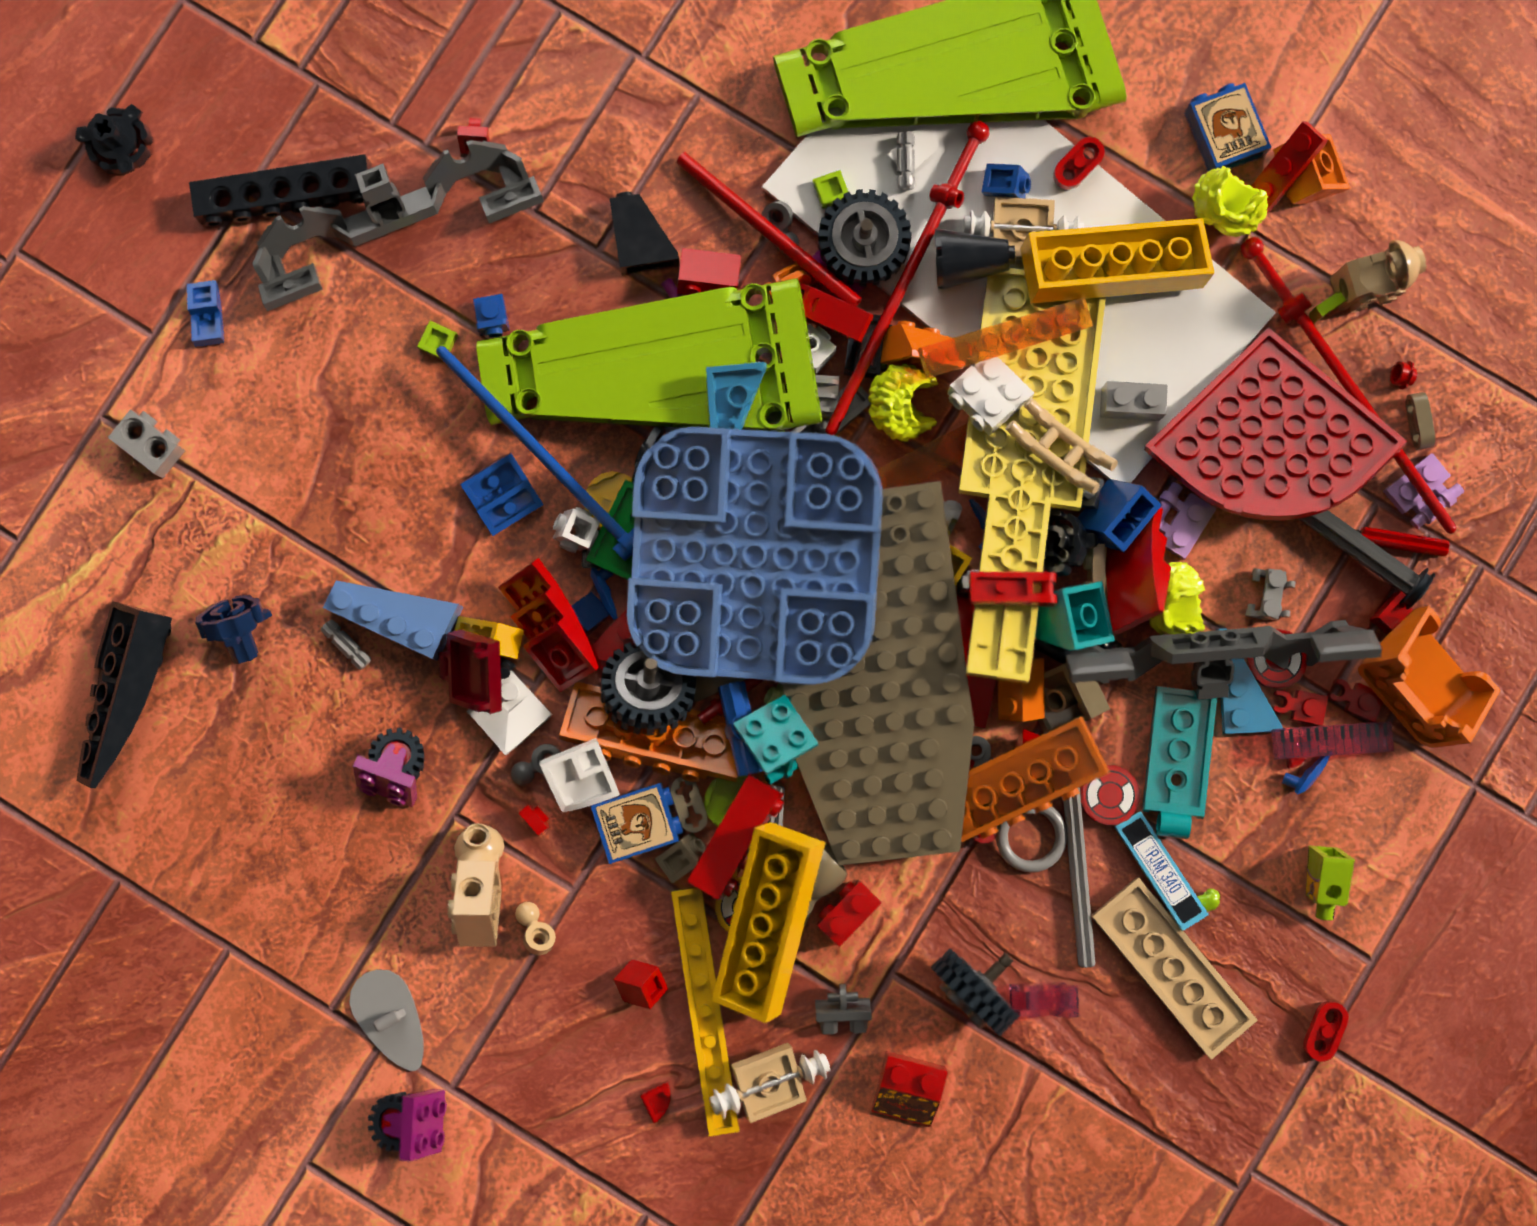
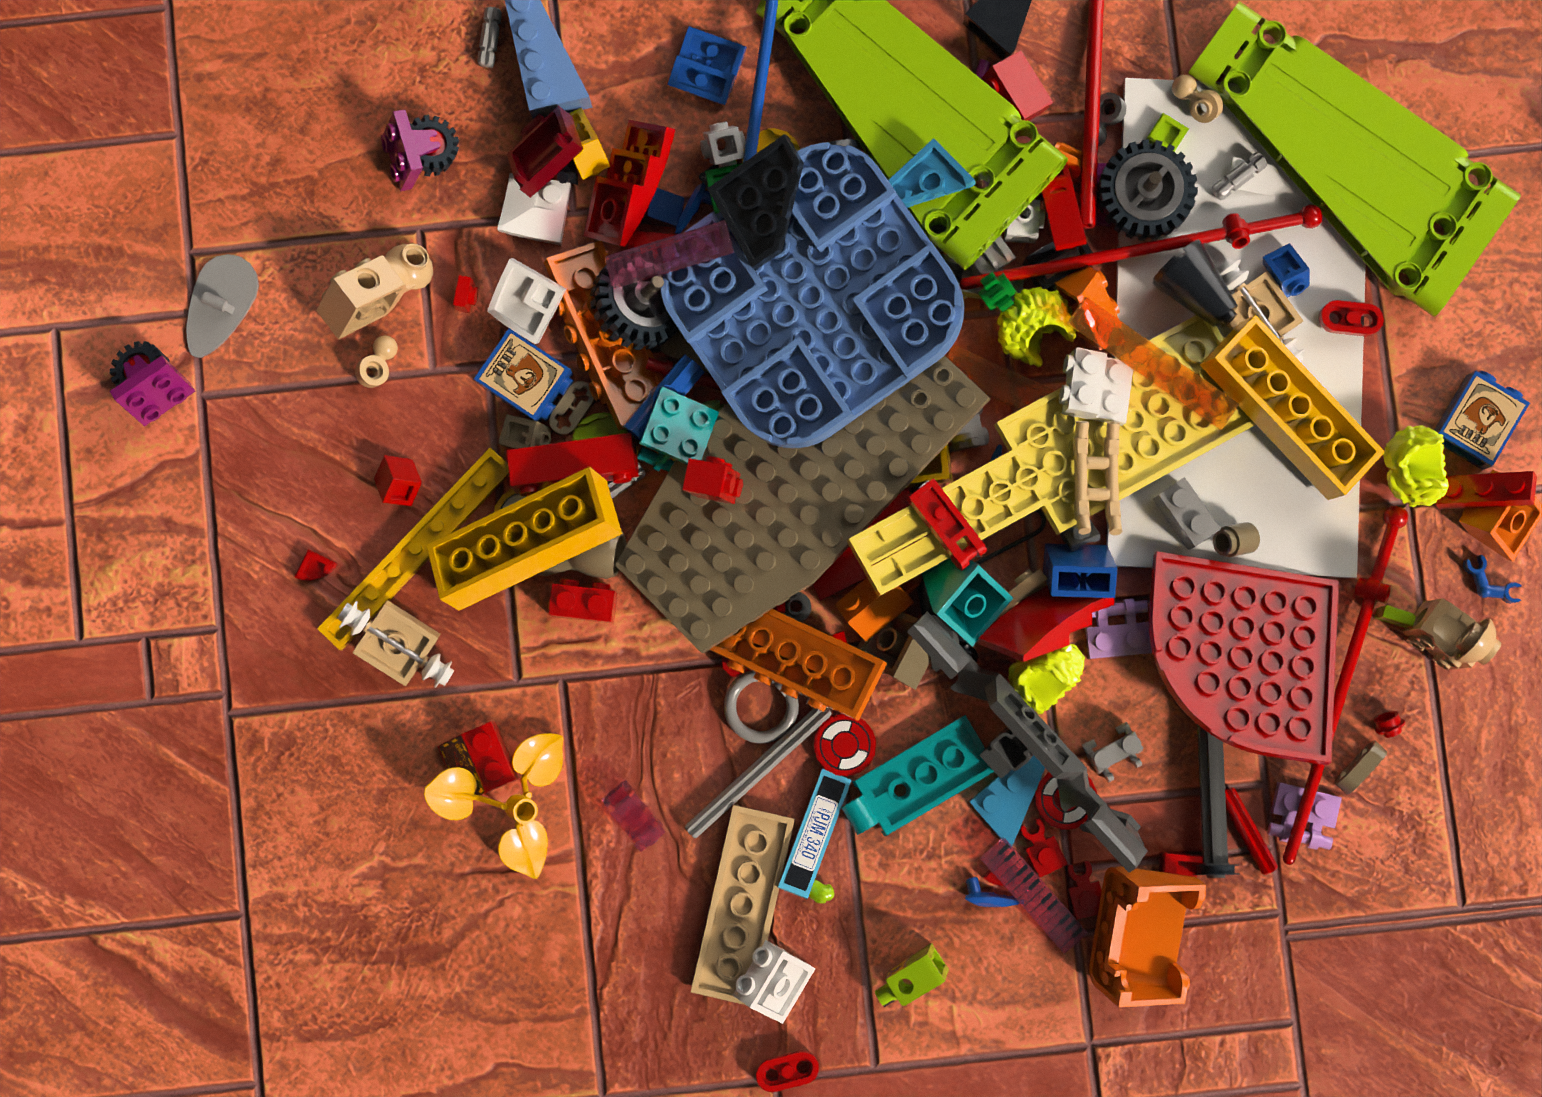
camera: 55 degrees right, 0 degrees up
dark grey plate [511,744,561,786] -> none
dark grey hips [815,984,872,1034] -> none
black wheel [931,948,1019,1036] -> none
black piece [1043,509,1097,577] -> none
none -> yellow plant [423,733,564,879]
none -> clear pink tile [605,220,734,289]
none -> red brick [682,456,743,504]
none -> black plate [707,134,804,269]
none -> white plate [732,940,815,1024]
none -> green gear [978,272,1017,312]
none -> tan plate [1172,75,1223,123]
none -> dark tan brick [1213,522,1260,557]
none -> blue arm [1463,555,1522,604]

